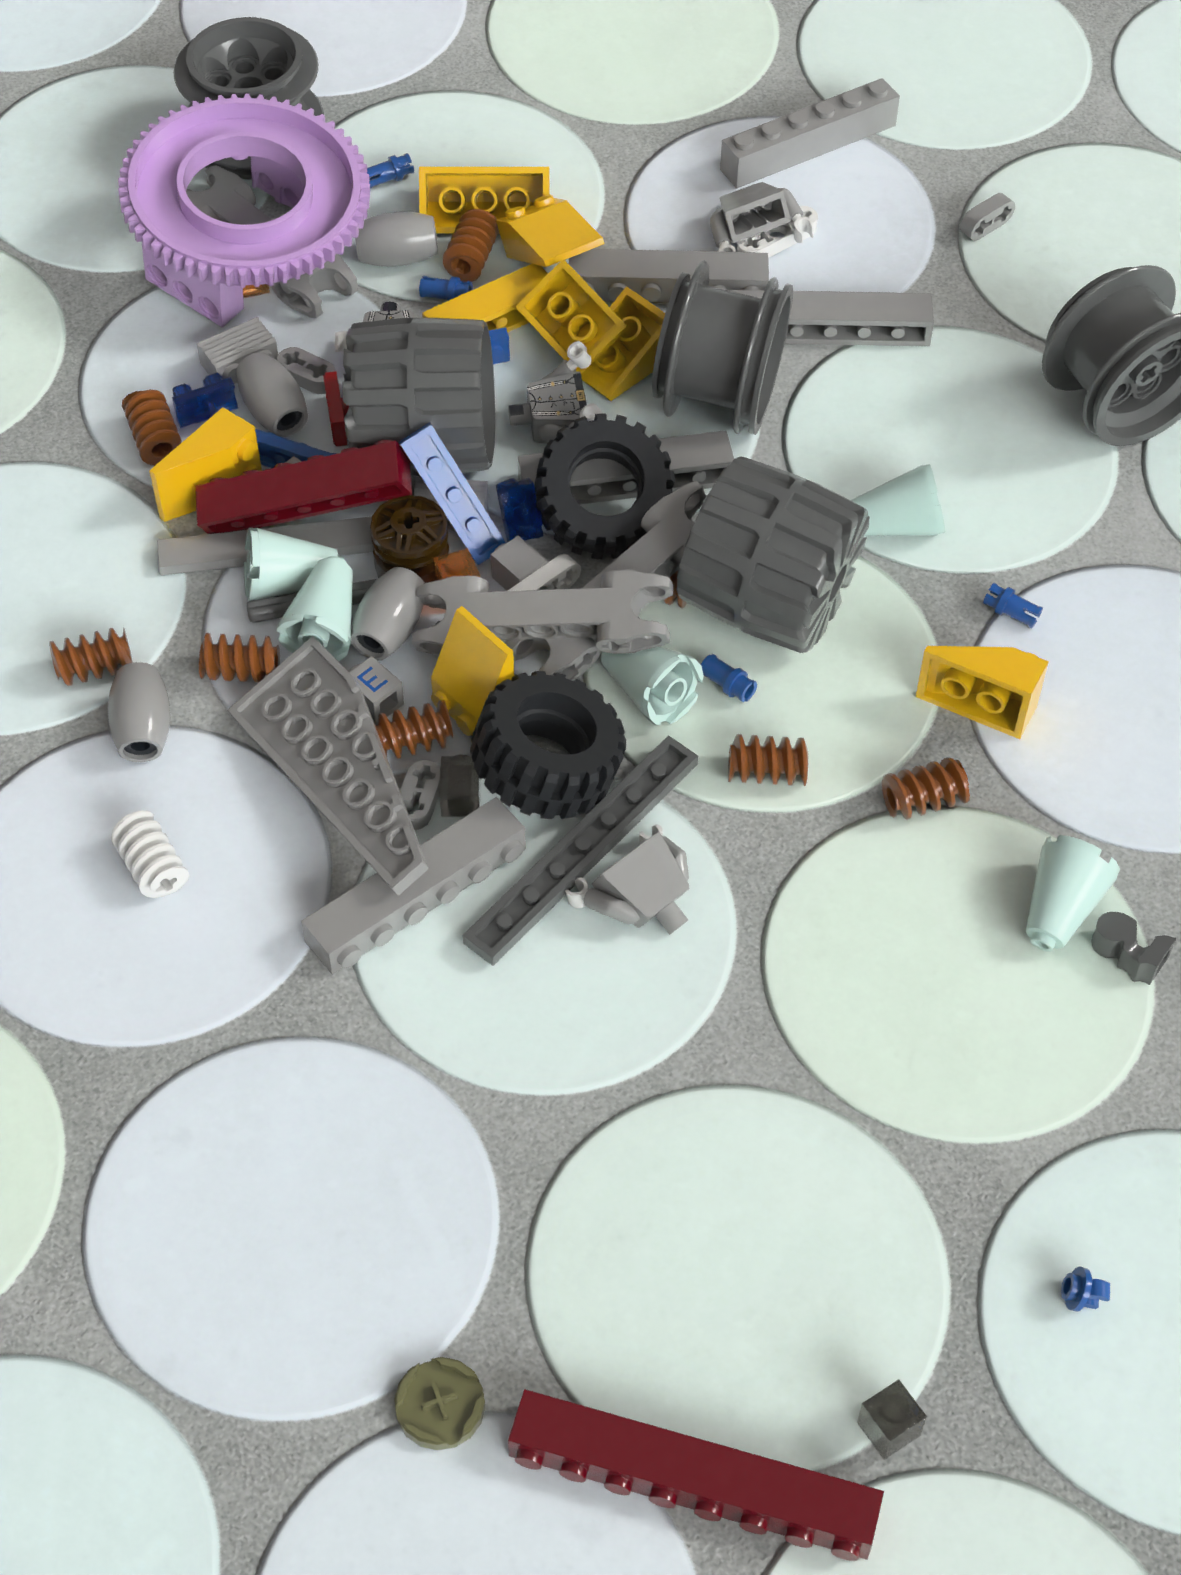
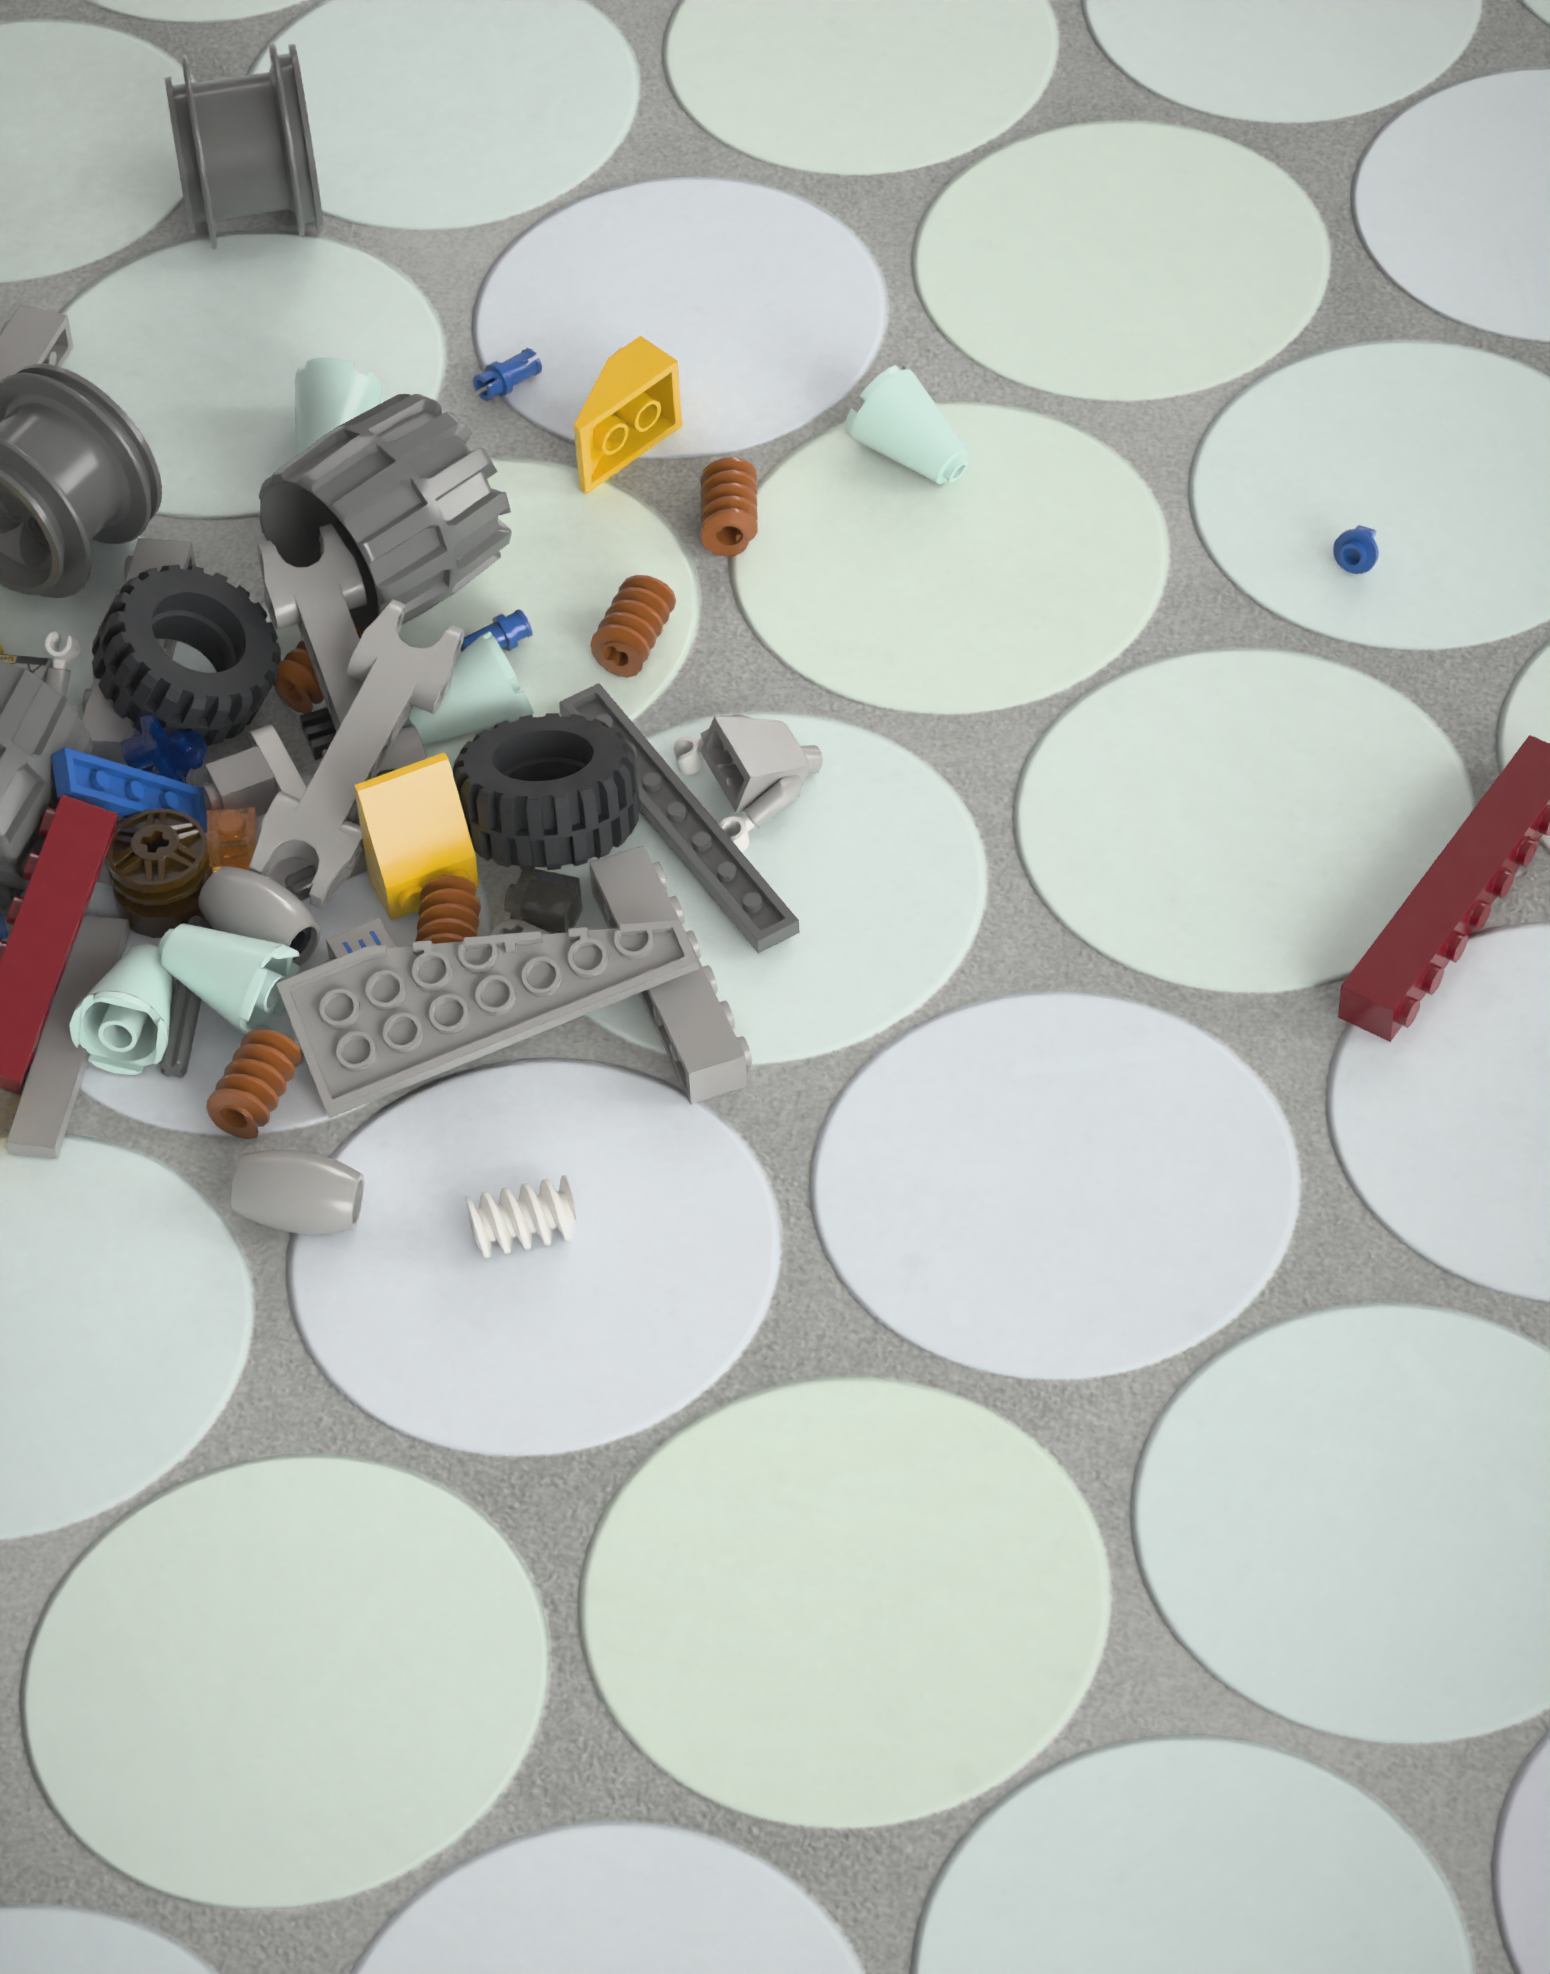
camera: 70 degrees left, 5 degrees down
dark orange piece [49,627,133,686] -> none
olive tile [394,1357,485,1450] -> none
clear smoke brick [857,1379,927,1460] -> none
dark grey leg [1091,912,1176,985] -> none

